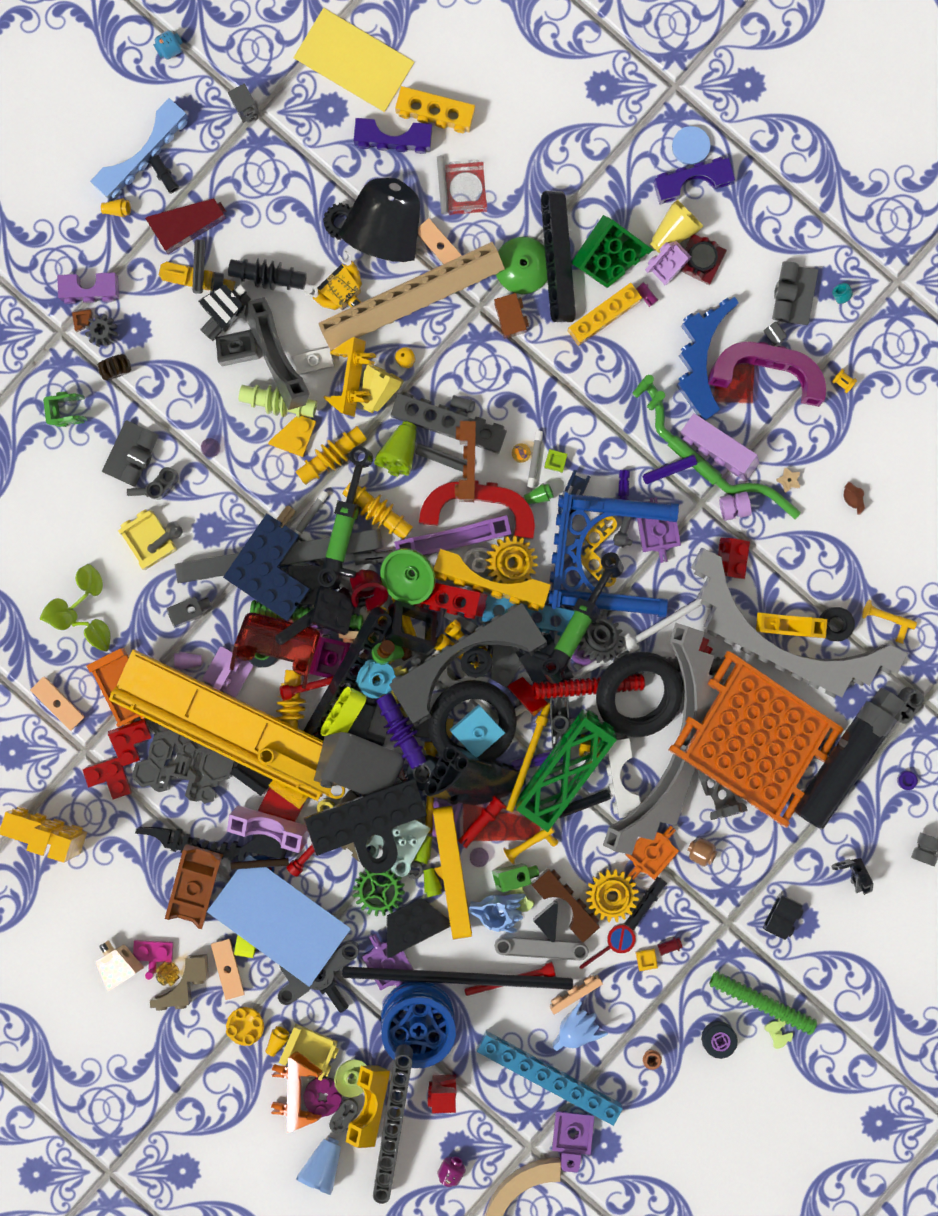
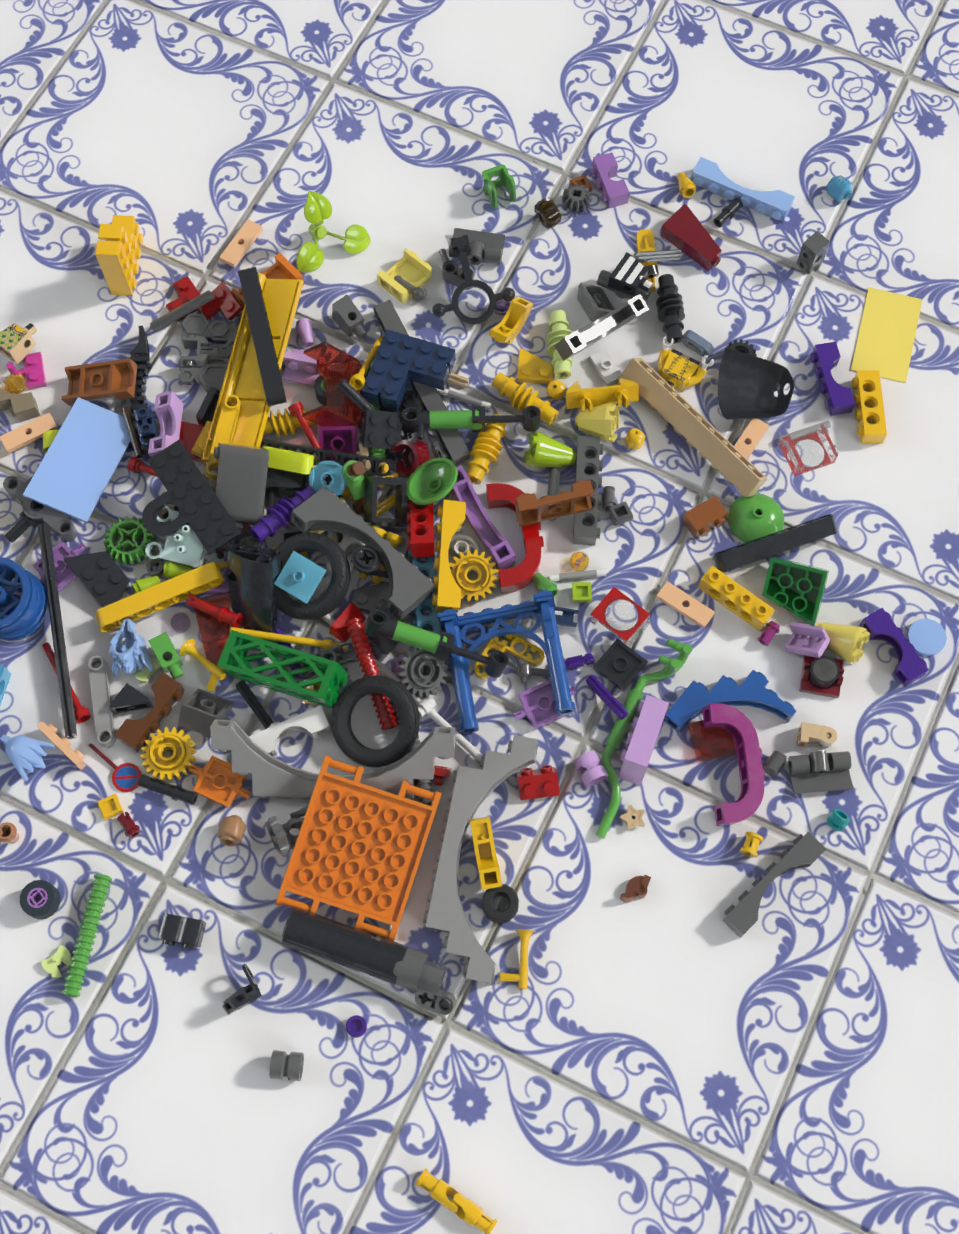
camera: 75 degrees right, 20 degrees down
none -> dark blue piece [133,406,158,447]
none -> dark grey axle [150,290,214,331]
none -> dark grey slope [178,689,234,737]
none -> black beam [238,266,287,406]
none -> yellow piece [349,336,383,391]
none -> black piece [432,235,515,324]
none -> yellow arch [489,296,533,344]
none -> yellow piece [547,380,566,400]
none -> panel [589,587,650,646]
none -> black plate [593,638,648,692]
none -> dark grey brick [608,501,633,526]
none -> light nougat tile [656,581,715,629]
none -> sand blue beam [682,330,714,357]
none -> dark grey arch [723,832,826,938]
none -> tan leg [797,722,837,748]

